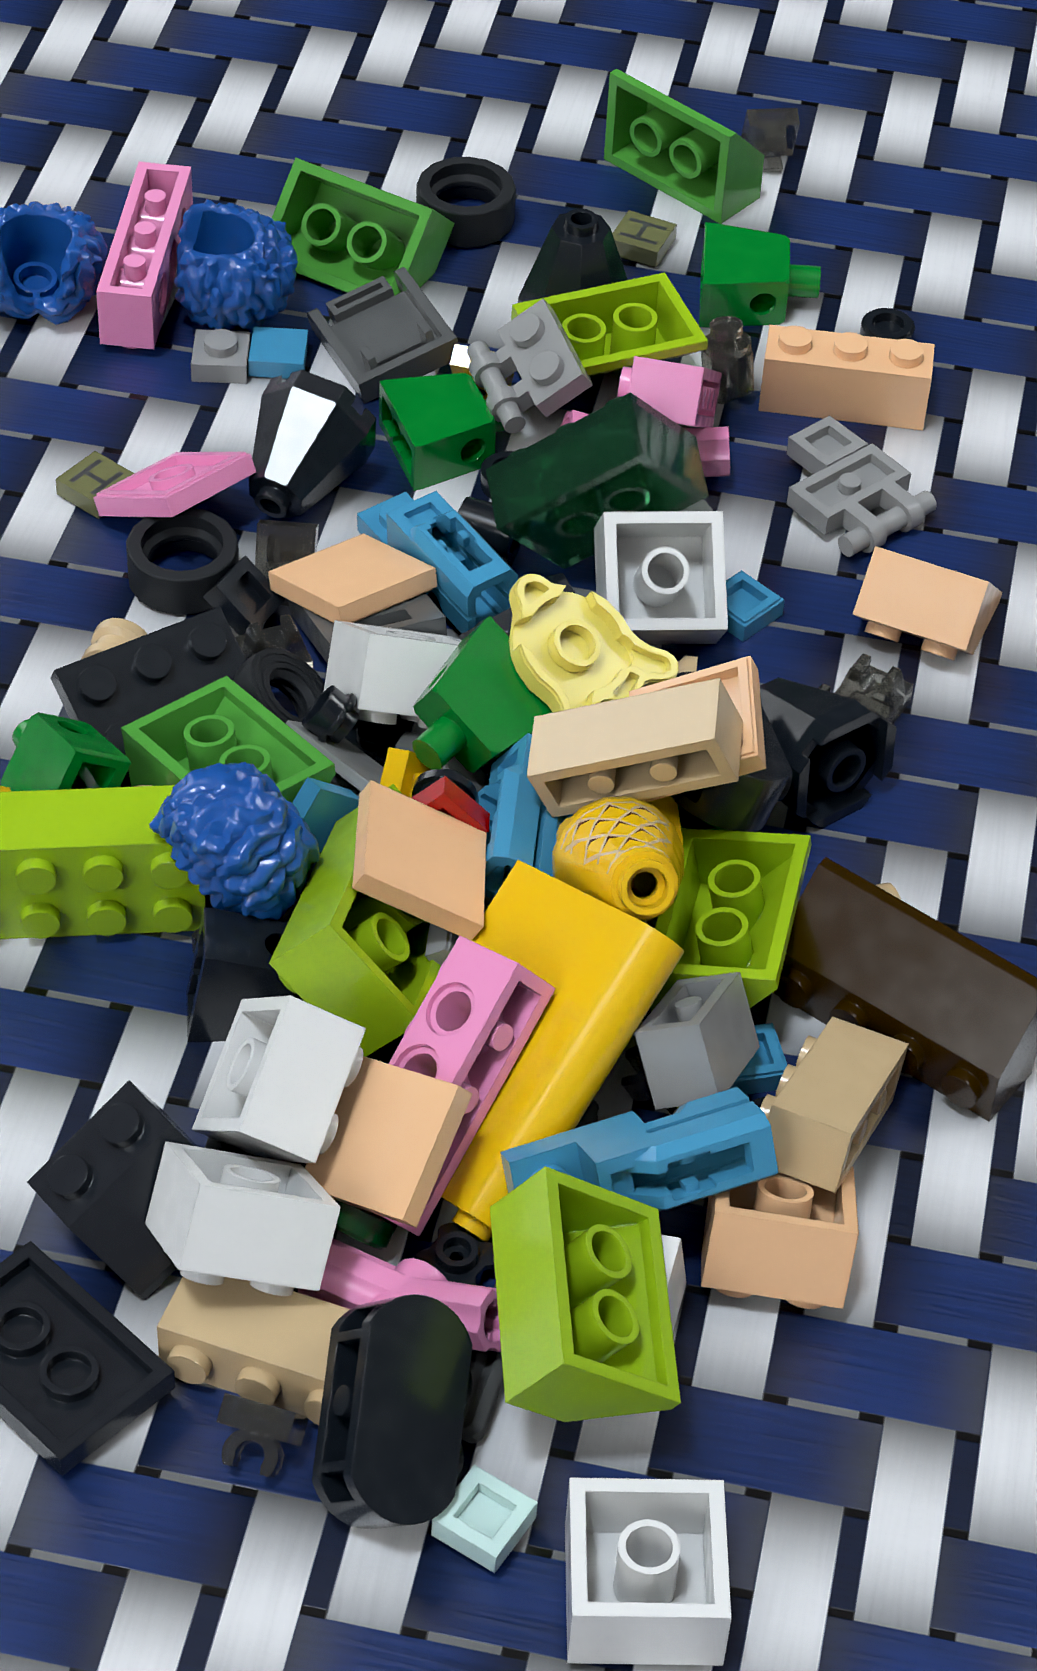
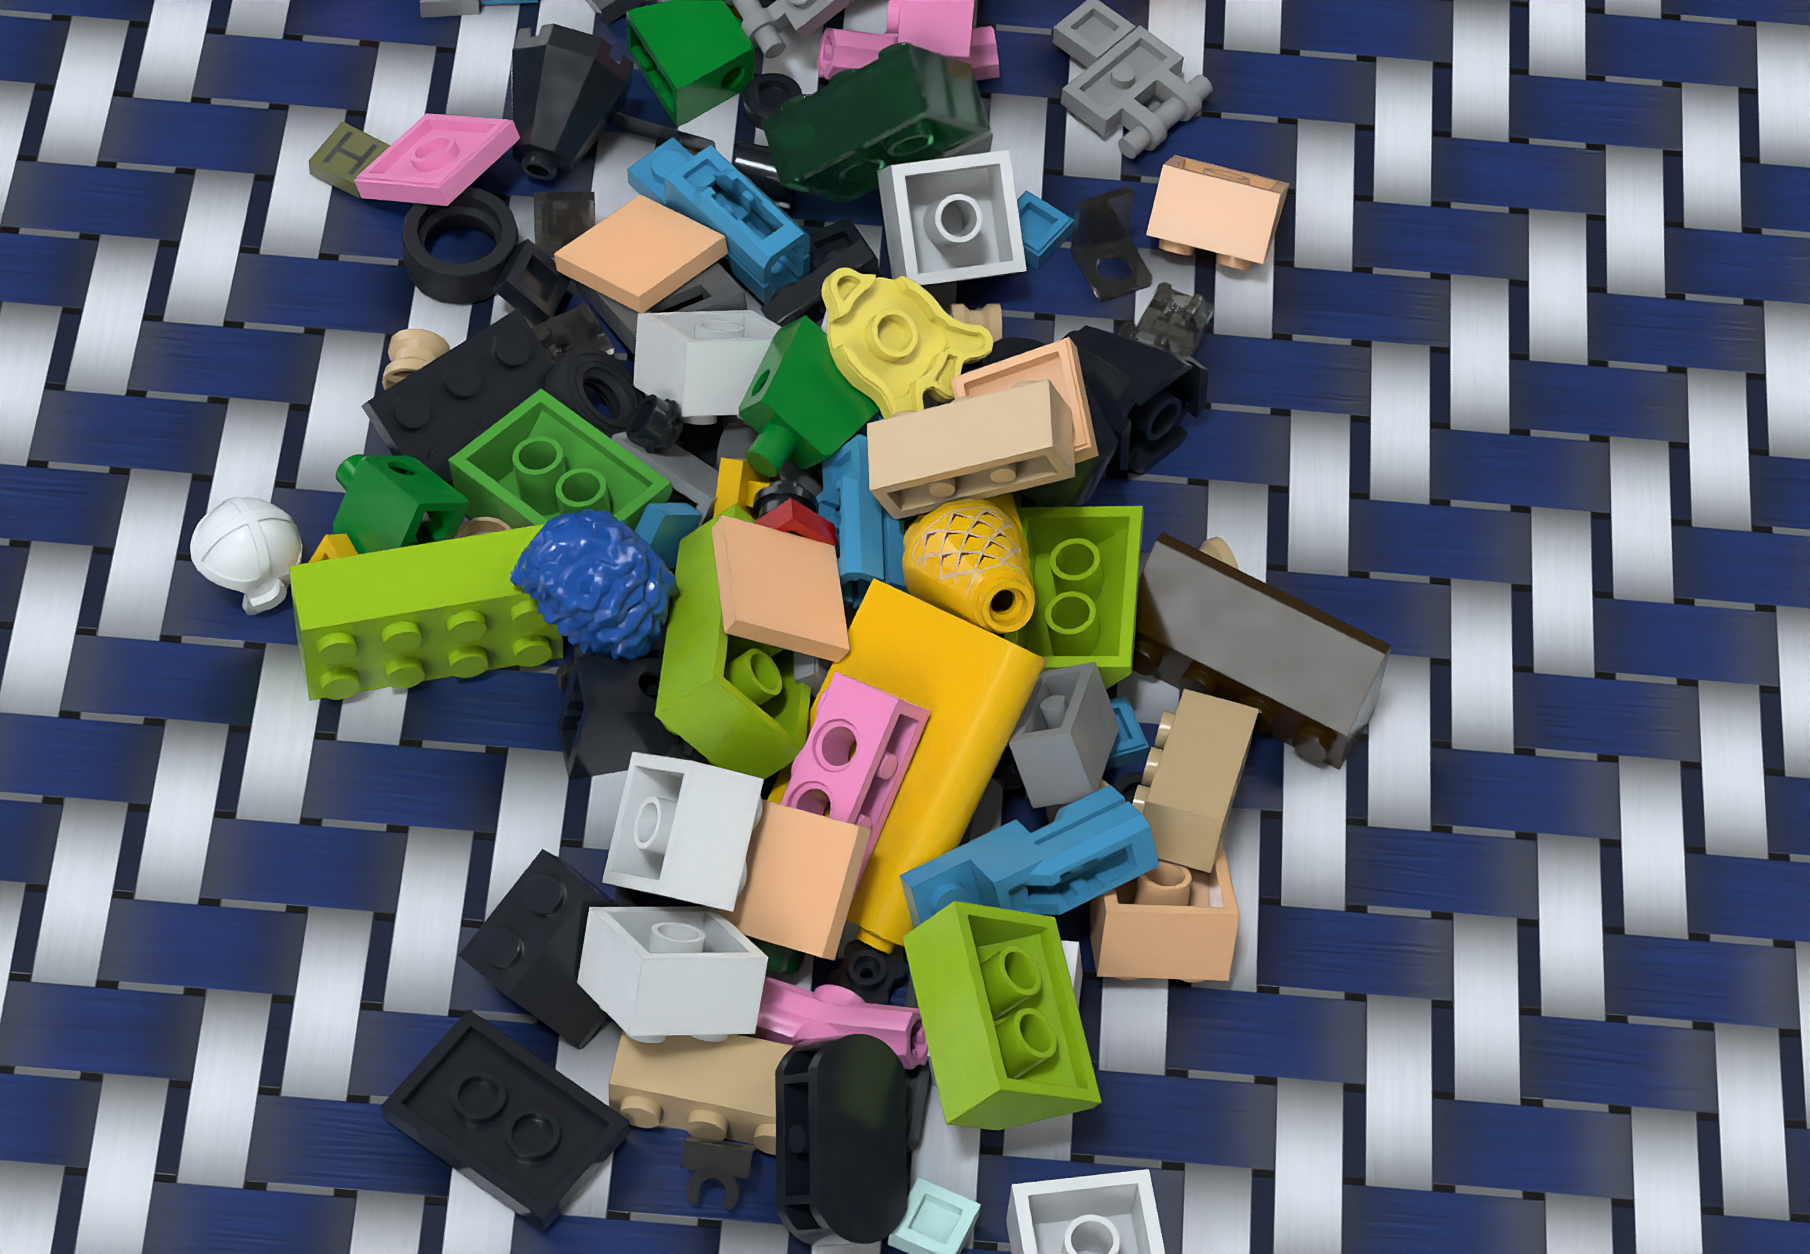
camera: 10 degrees left, 10 degrees up
none -> black sticker [612,111,716,152]
none -> clear smoke bracket [1070,186,1153,302]

